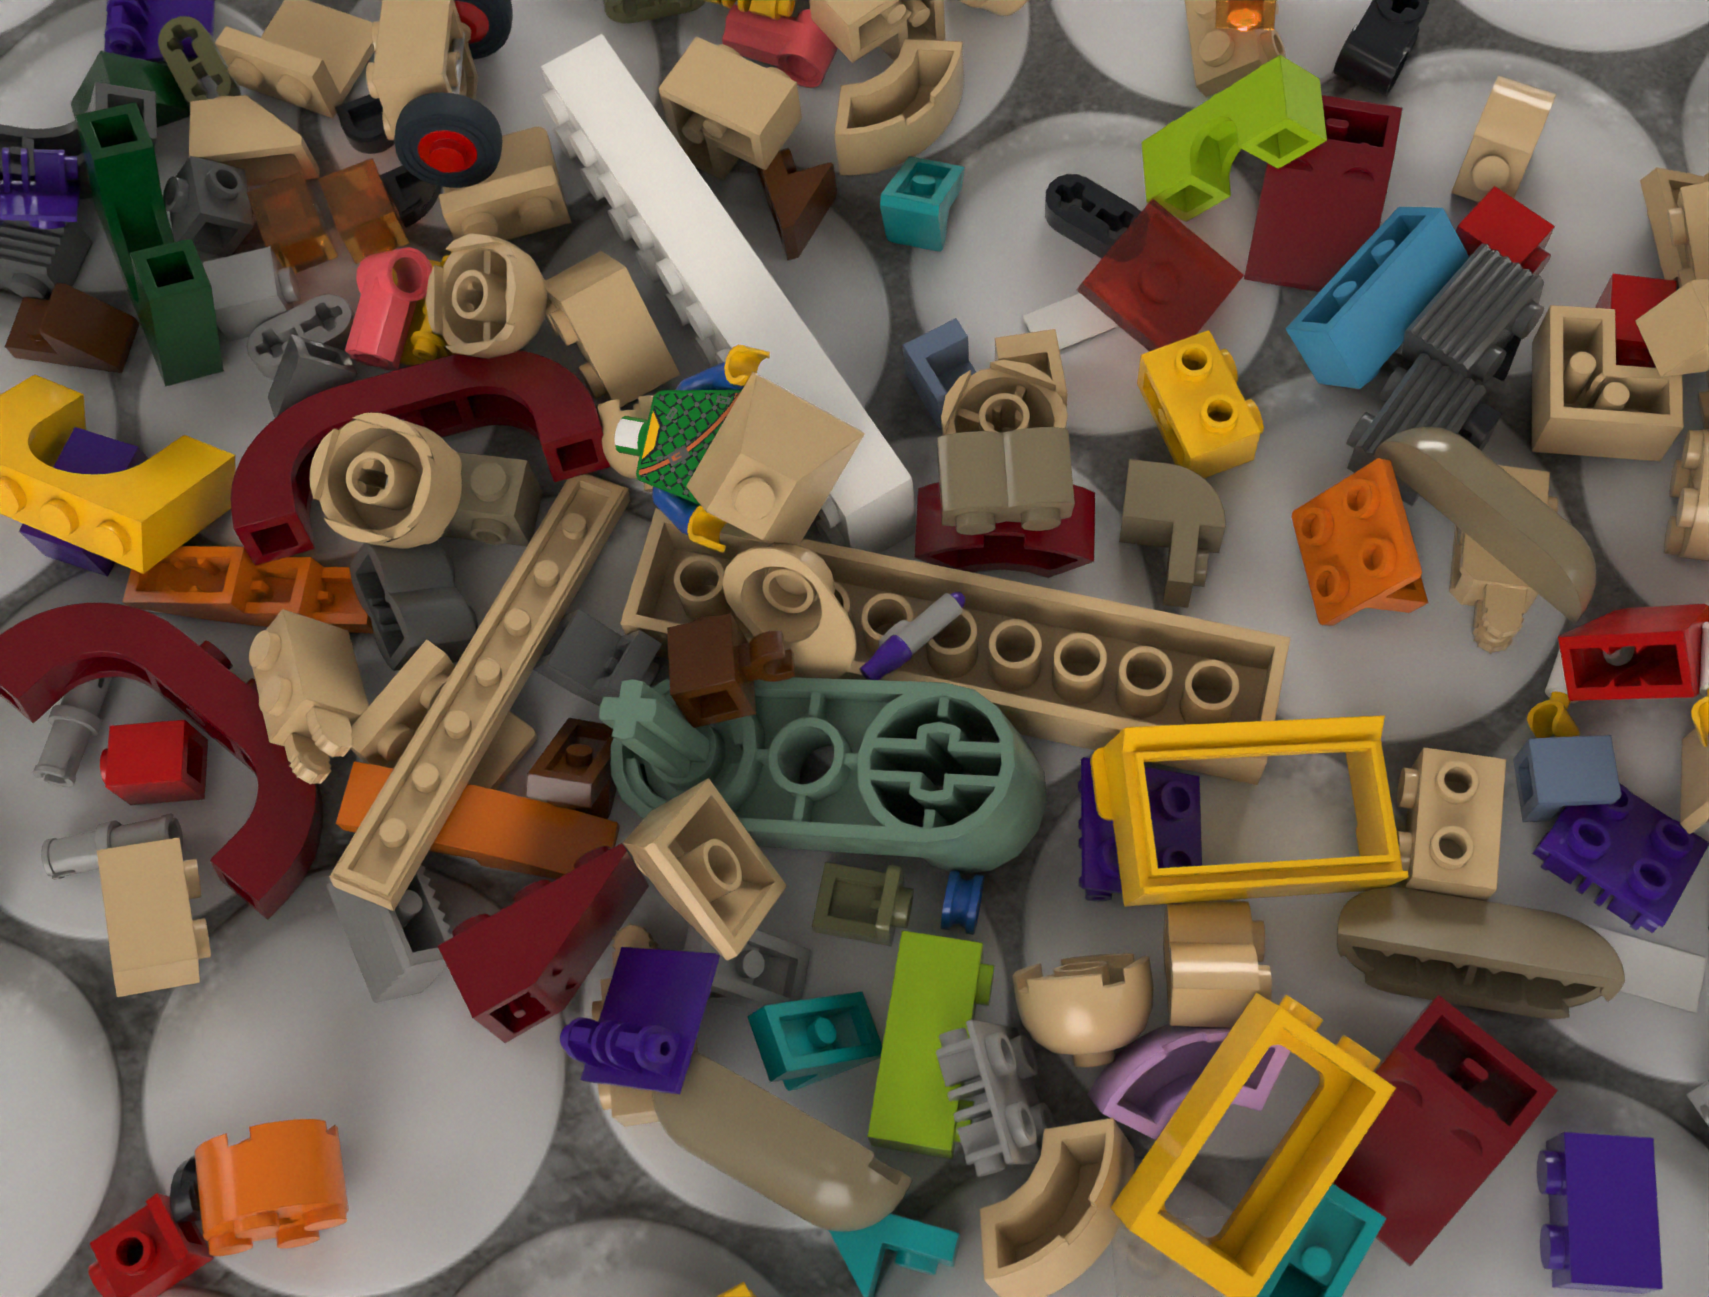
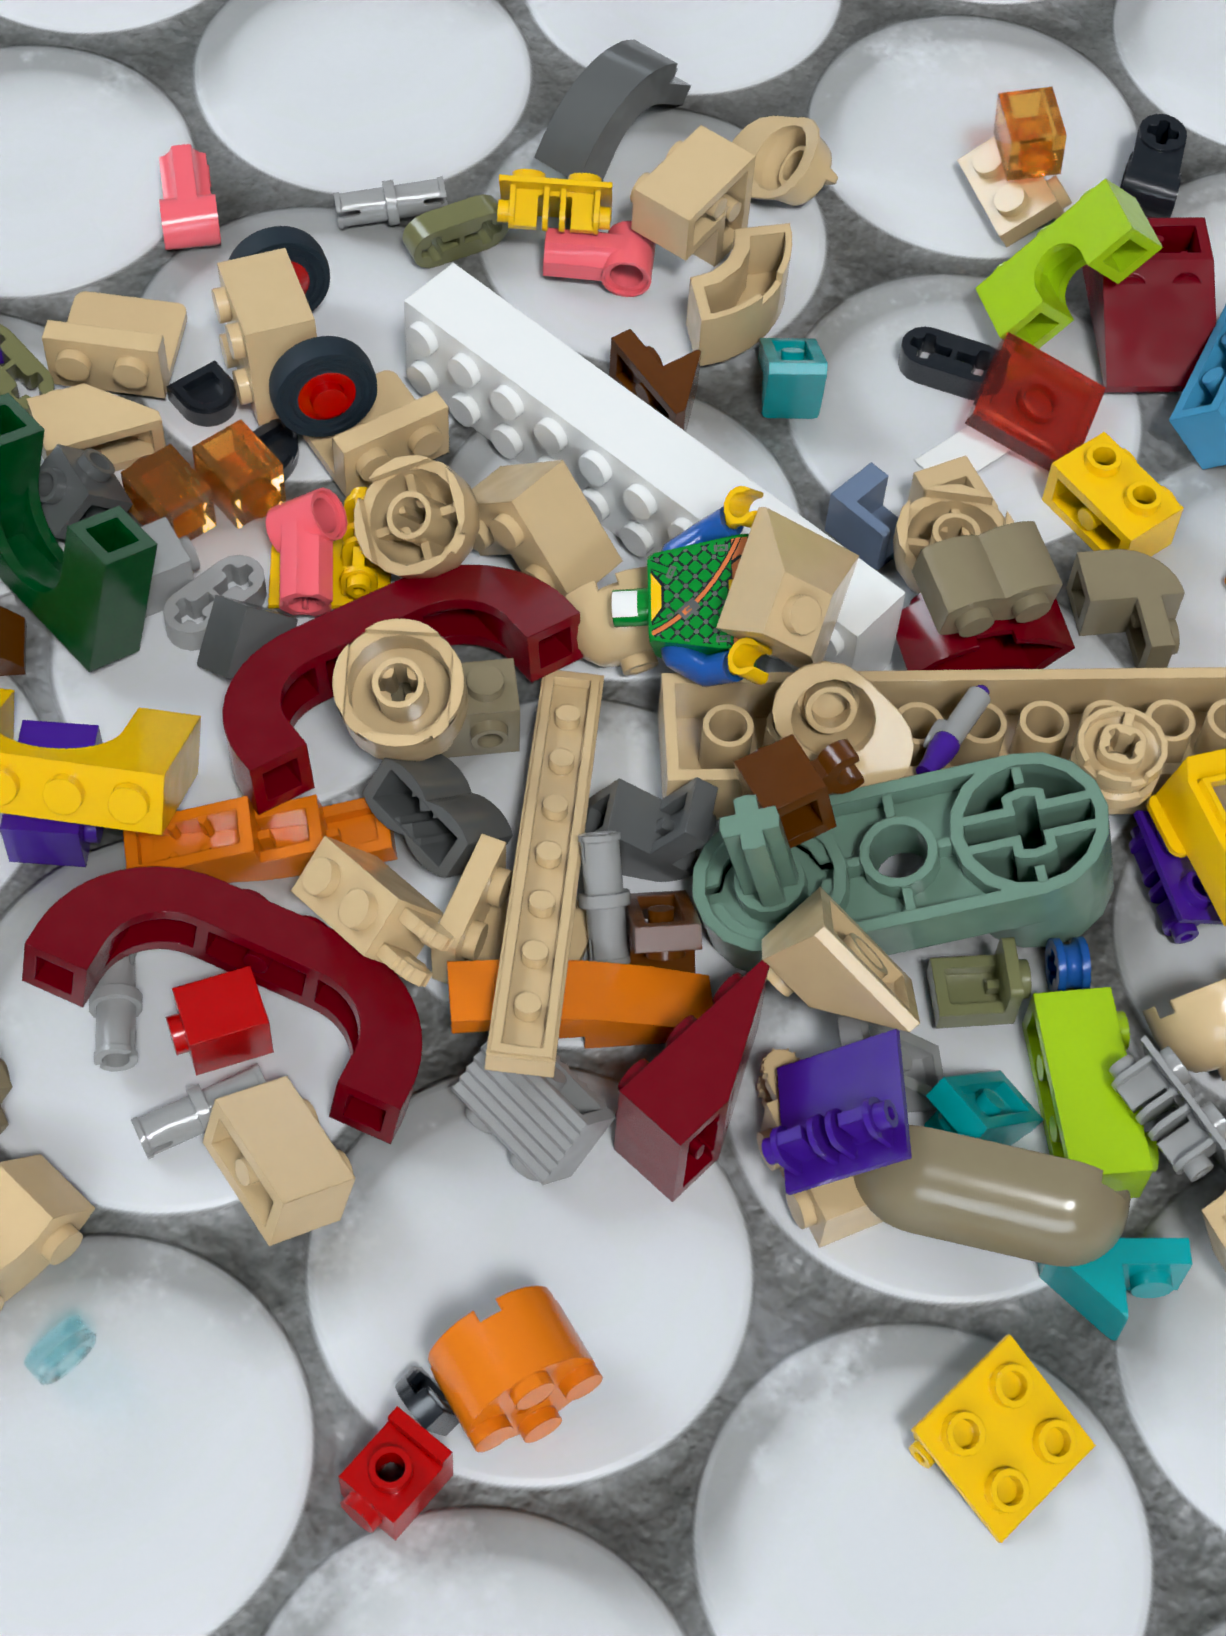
camera: 30 degrees left, 10 degrees down
tan brick [658,36,802,180] -> none
none -> light grey pin [578,831,631,964]
none -> tan wheel [1069,706,1168,810]

